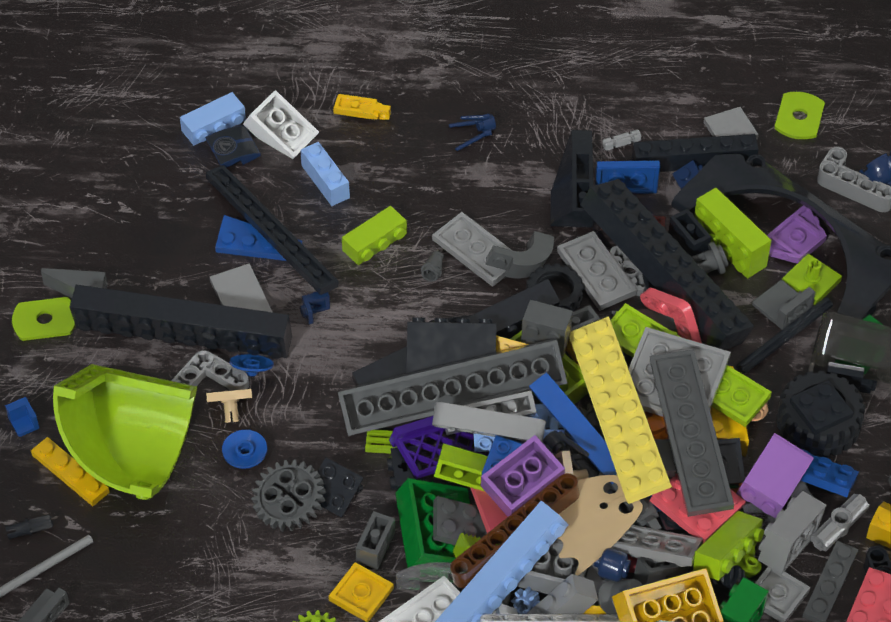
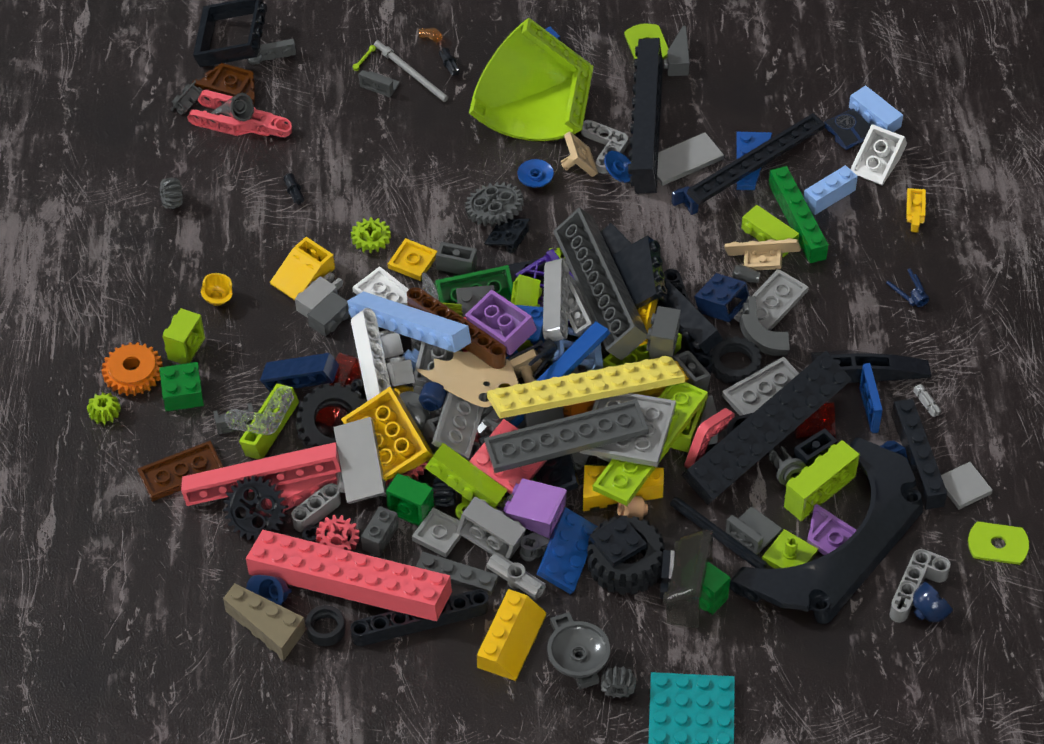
camera: 85 degrees right, 0 degrees up
none -> dark blue piece [694,273,750,322]
none -> tan bracket [724,238,801,270]
none -> green brick [769,166,828,264]

